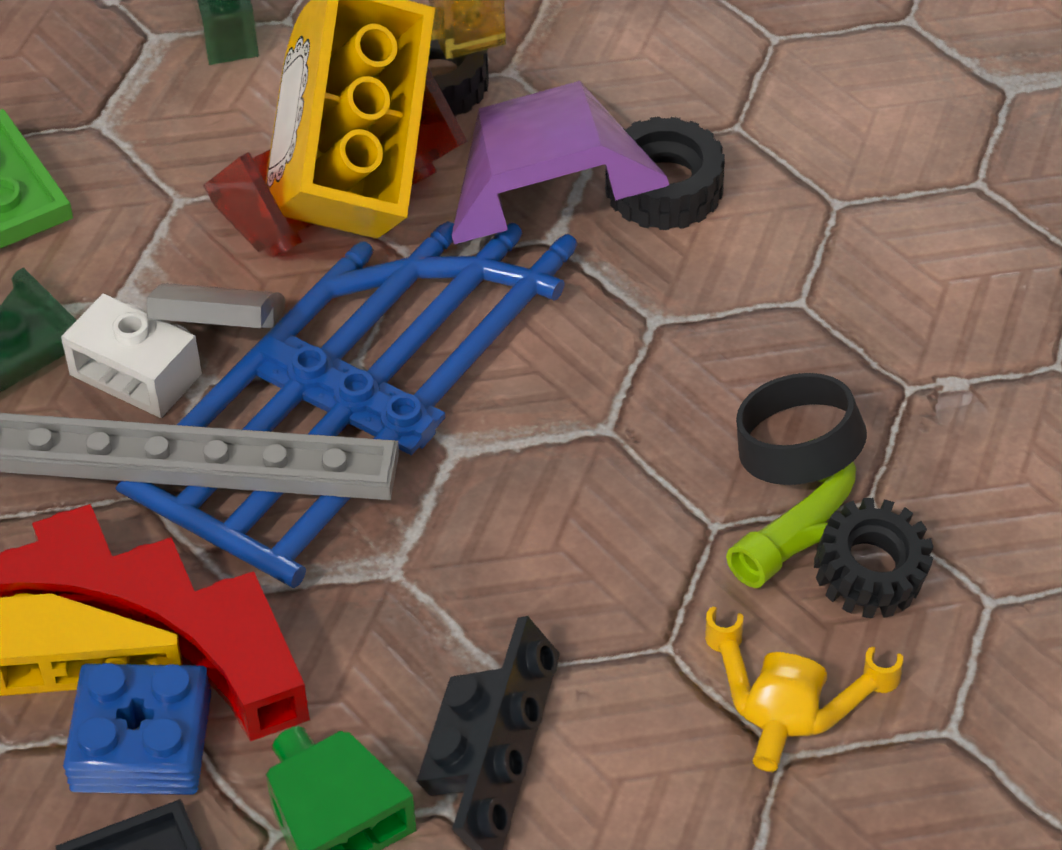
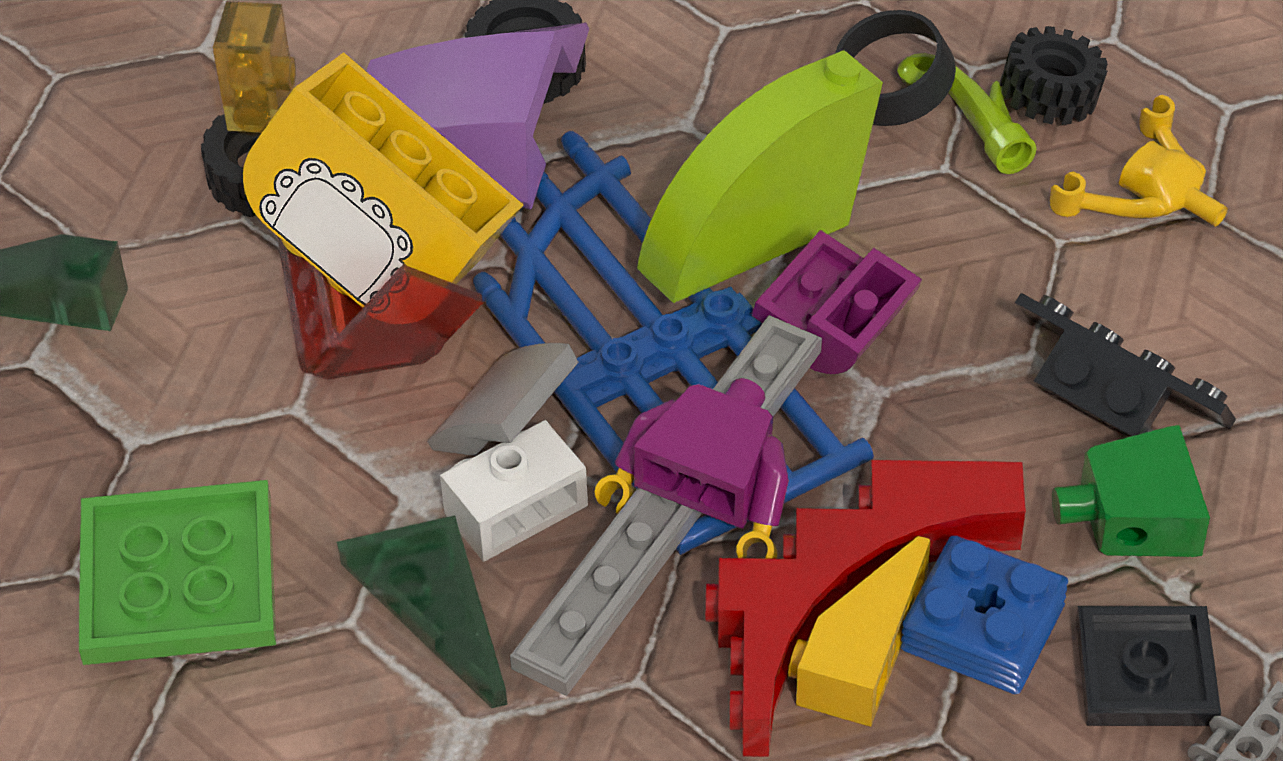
camera: 65 degrees left, 0 degrees up
none -> magenta torso [594,378,789,559]
none -> lime brick [637,50,883,303]
none -> magenta brick [751,230,922,374]

